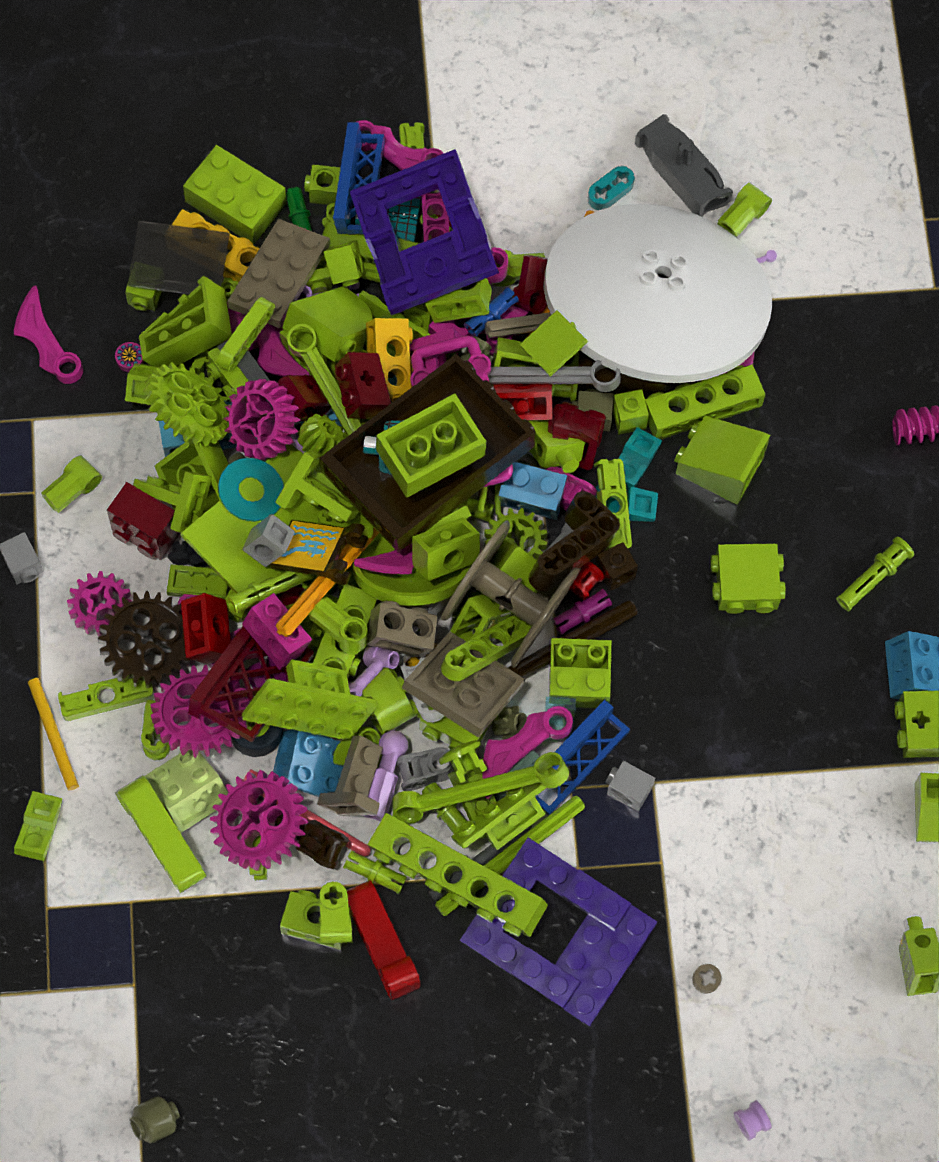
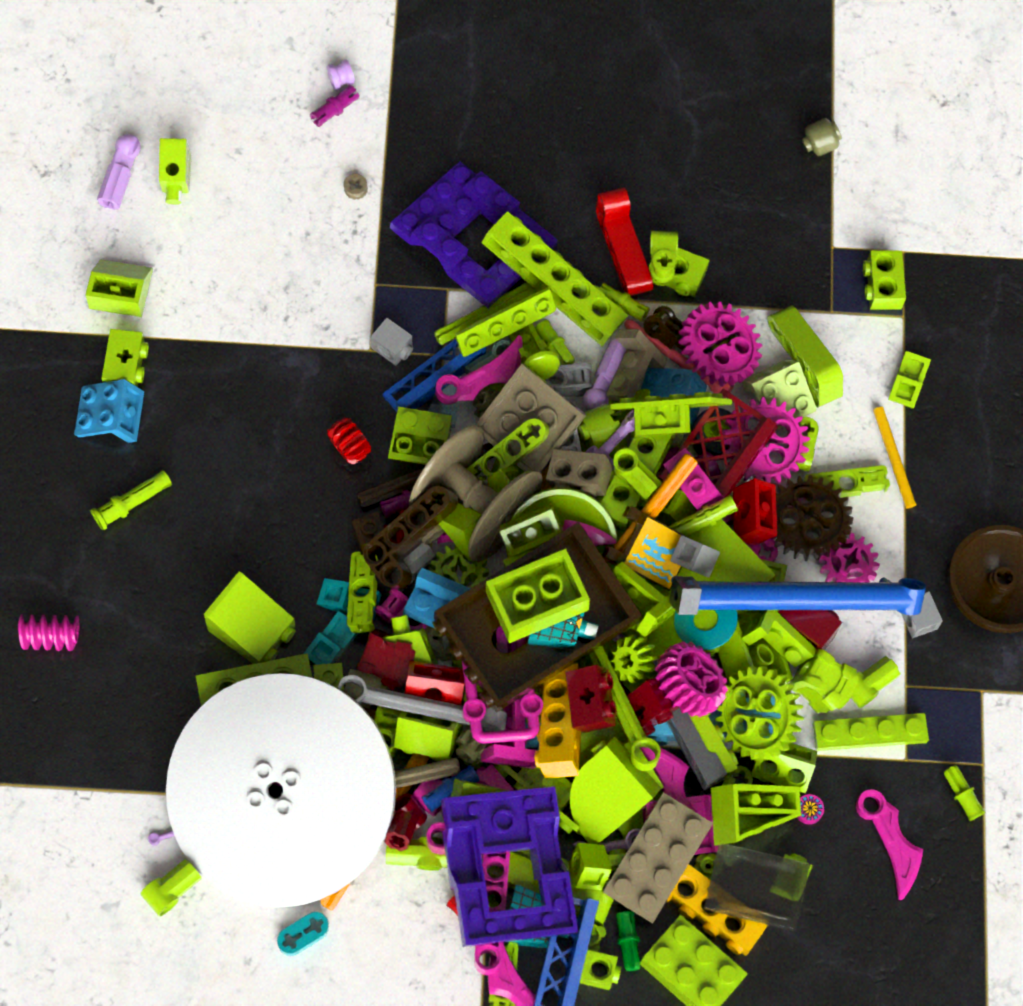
camera: 175 degrees left, 0 degrees up
lime beam [216,297,275,372] -> none
lime piece [392,752,569,824] -> none
lime piece [520,310,588,377] -> none
dark grey piece [635,114,733,217] -> none
lime brick [711,544,786,614] -> none
none -> magenta pin [310,85,360,127]
none -> red gear [327,418,371,464]
none -> blue piece [669,576,926,615]
none -> lime piece [789,649,859,714]
none -> lime plate [813,713,929,751]
none -> lime brick [863,251,906,310]

